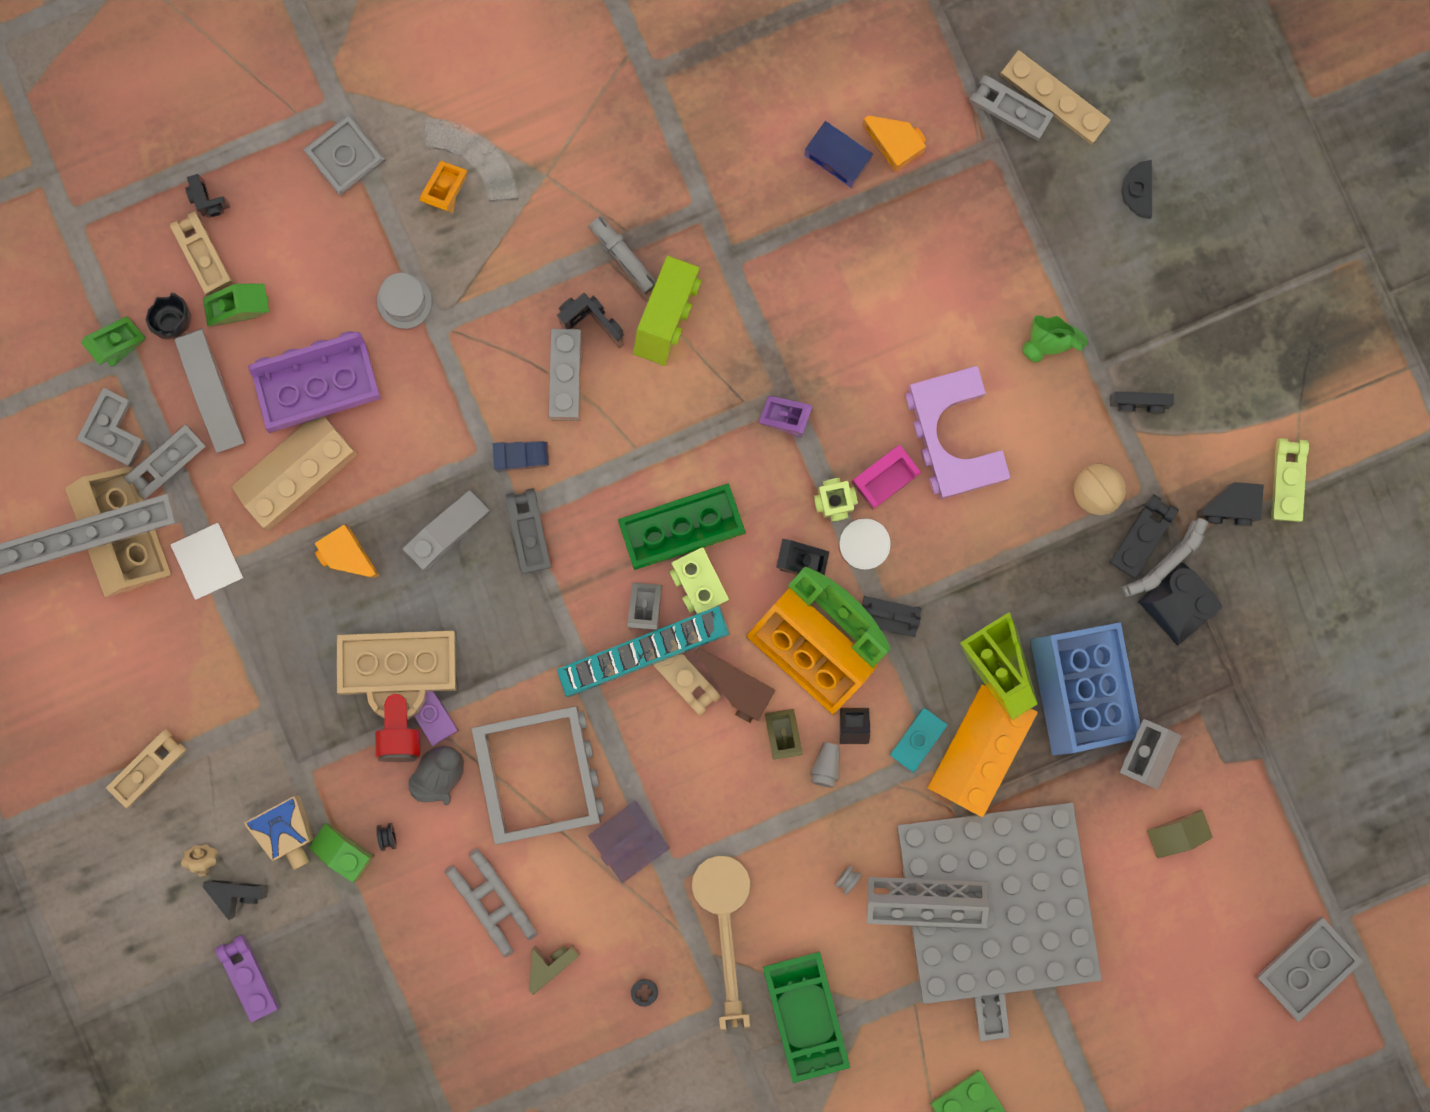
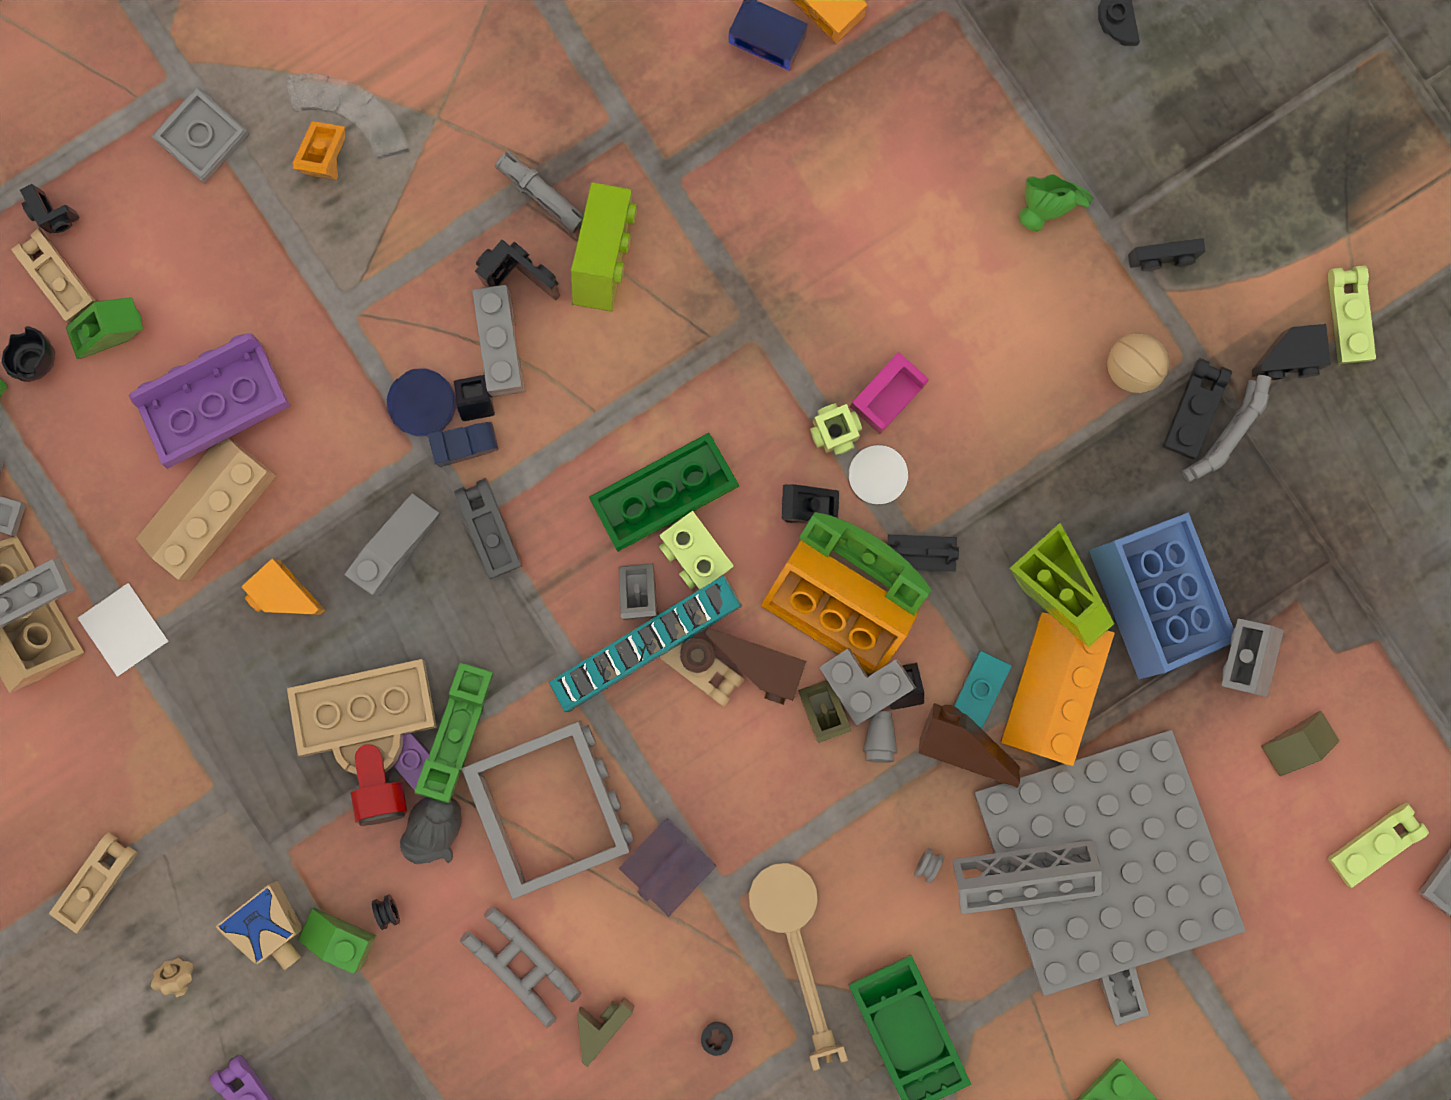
camera: 10 degrees left, 0 degrees up
light grey plate [124,424,206,499] -> none
light grey slope [174,328,245,453] -> none
black slope [203,879,268,920] -> none
light grey piece [377,273,432,329] -> none
medium lavender slope [759,396,813,438] -> none
lavender arch [905,366,1011,500] -> none
black slope [1138,563,1223,646] -> none
none -> clear blue tile [387,368,456,437]
none -> bright green slope [414,663,493,804]
none -> black slope [454,375,495,421]
none -> reddish brown plate [680,638,715,673]
none -> light grey plate [819,648,916,726]
none -> reddish brown slope [919,703,1020,788]
none -> yellowish green plate [1327,803,1429,888]

